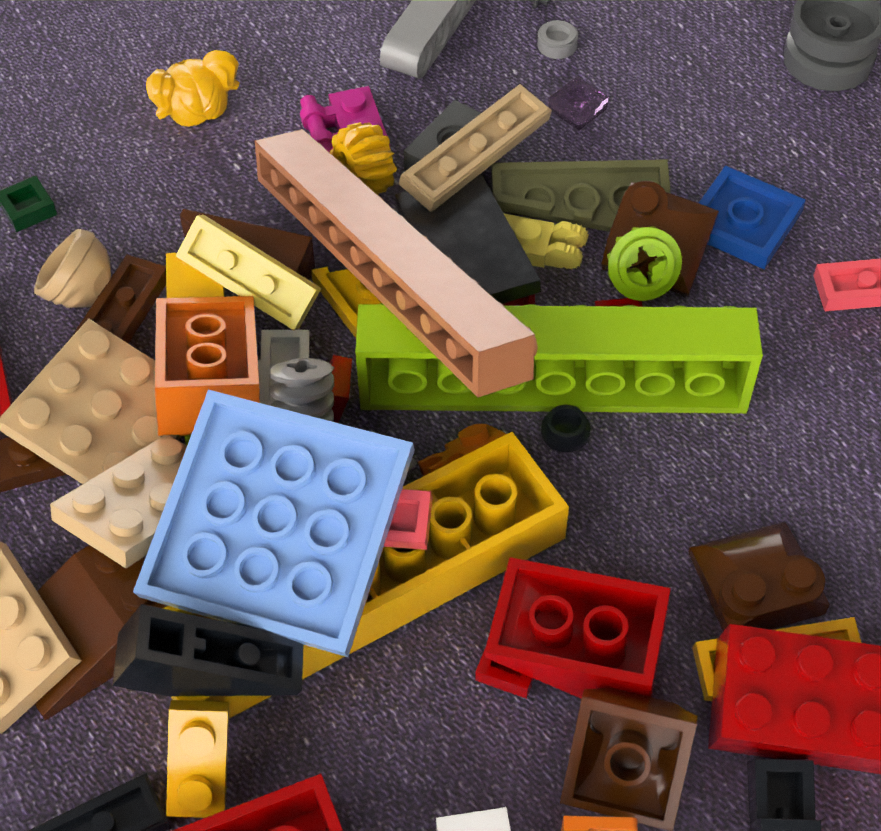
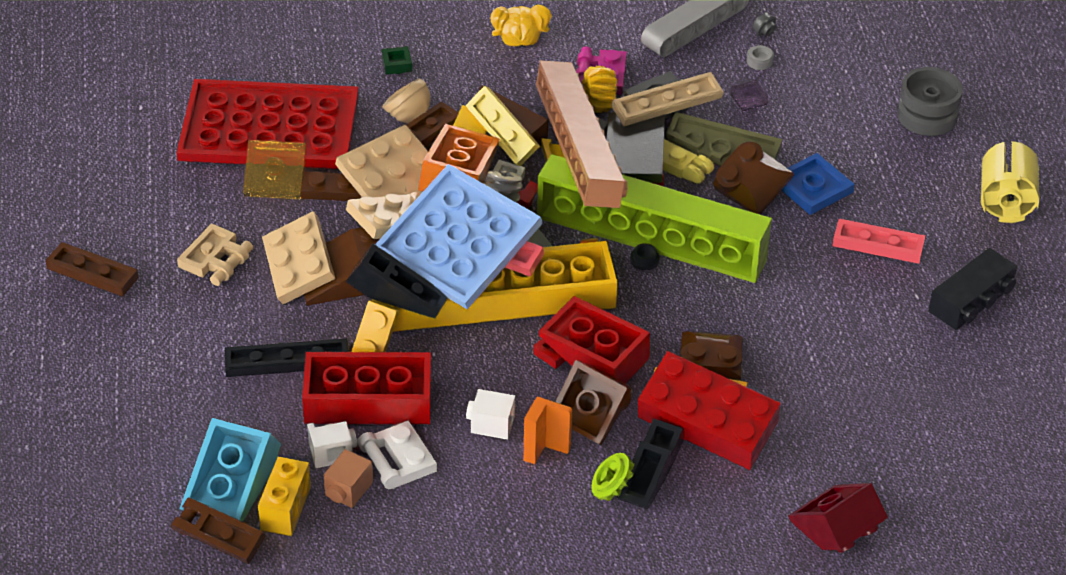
camera: 20 degrees right, 10 degrees down
lime gear [607,226,682,301] -> none

